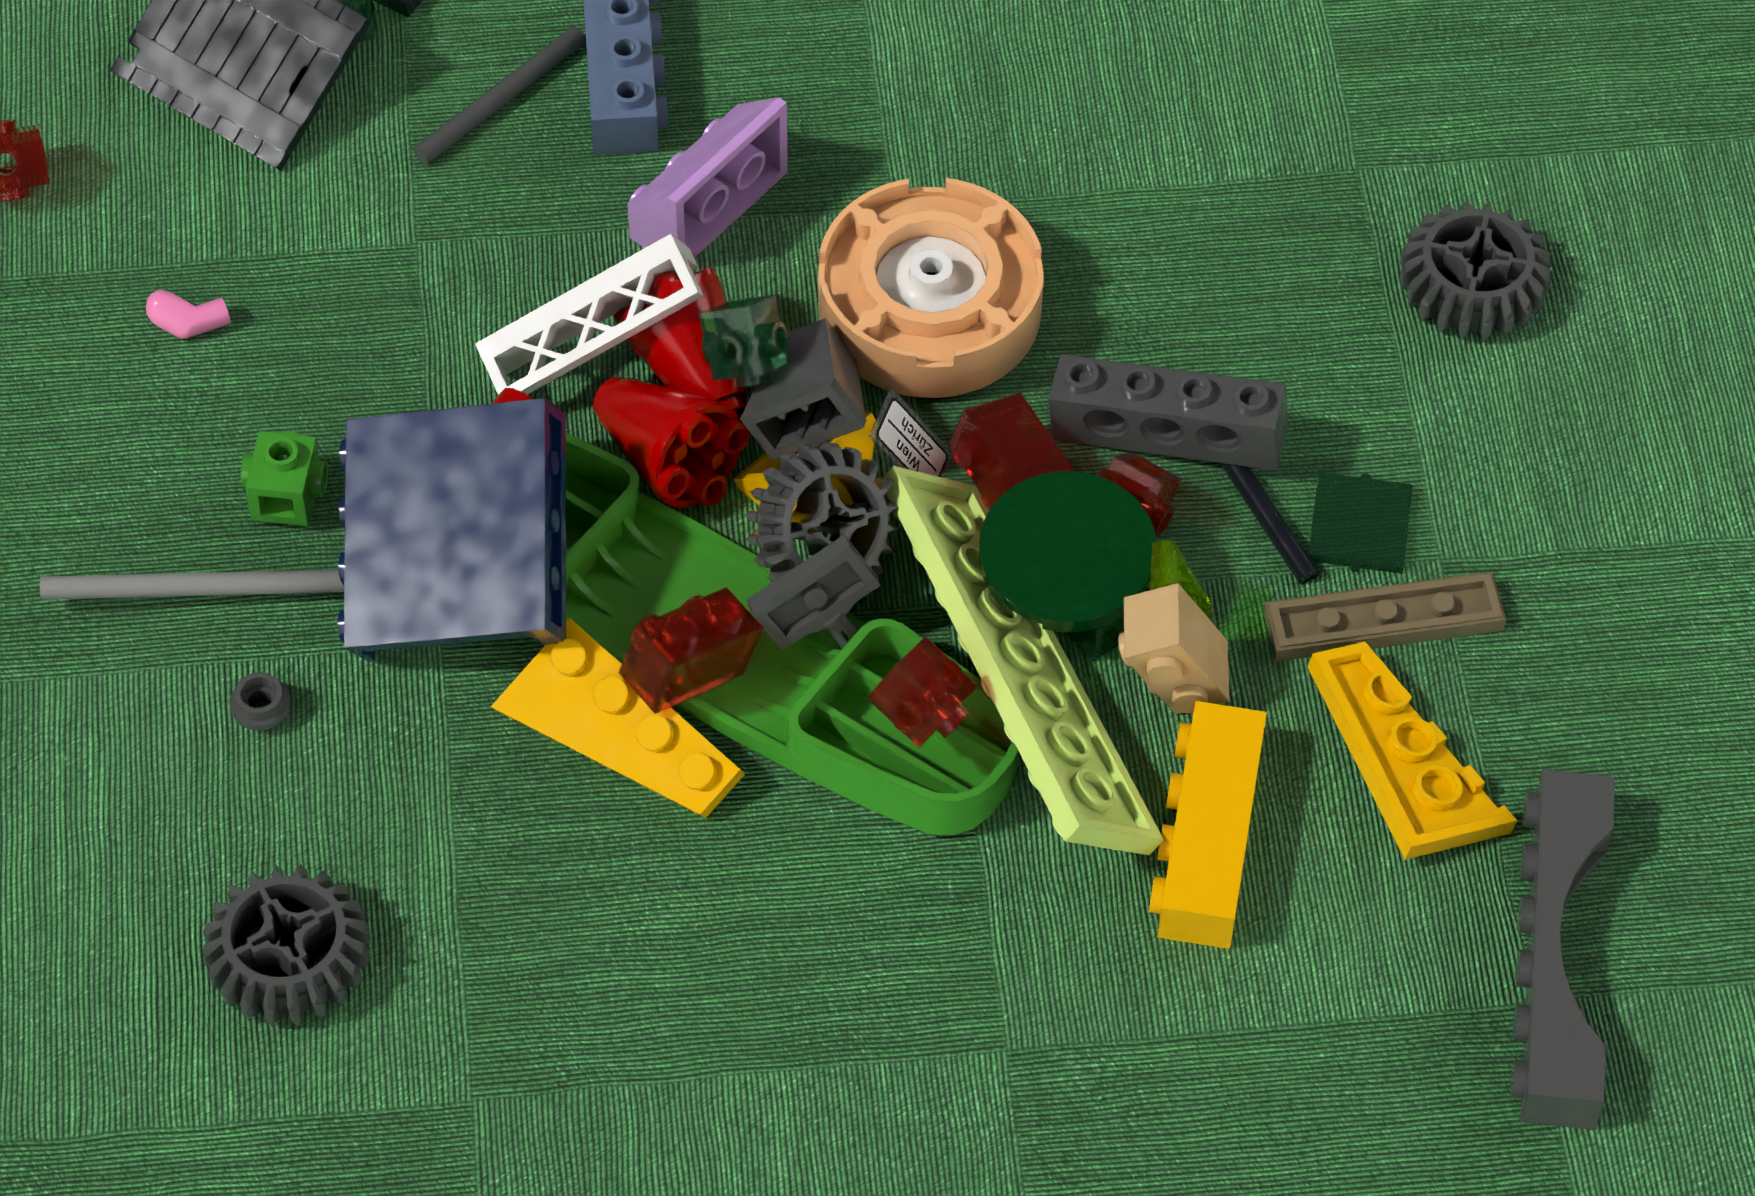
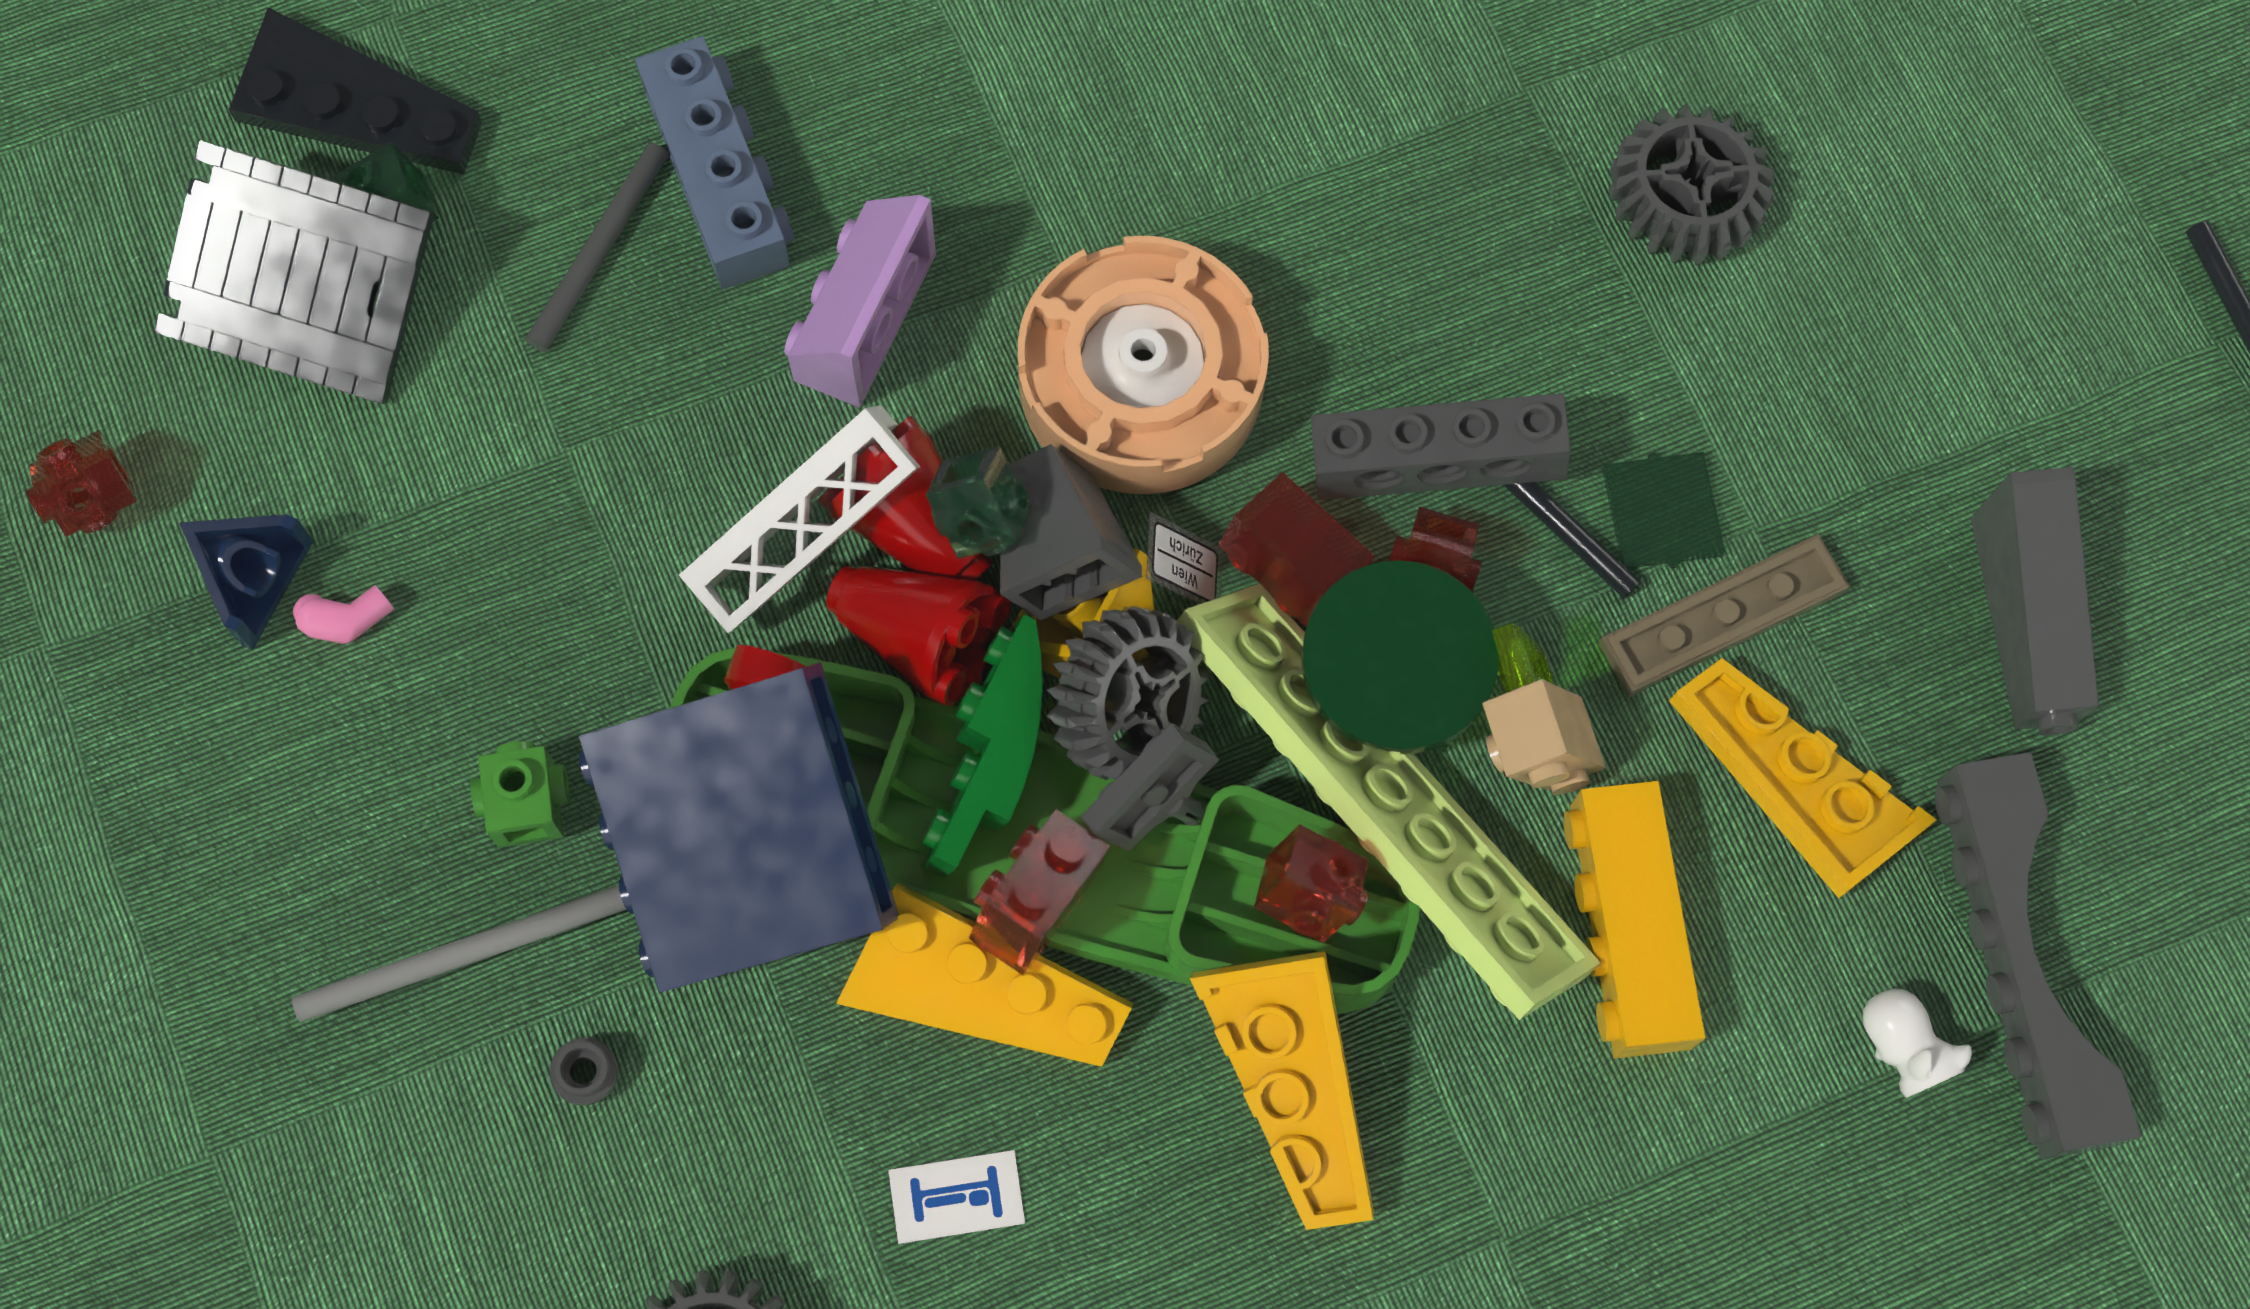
camera: 20 degrees left, 15 degrees up
none -> dark blue slope [179,514,314,650]
none -> white sticker [888,1150,1025,1244]
none -> green slope [921,614,1043,878]
none -> yellow wing [1190,951,1374,1230]
none -> white animal [1863,988,1972,1098]
none -> dark grey slope [1970,467,2099,736]

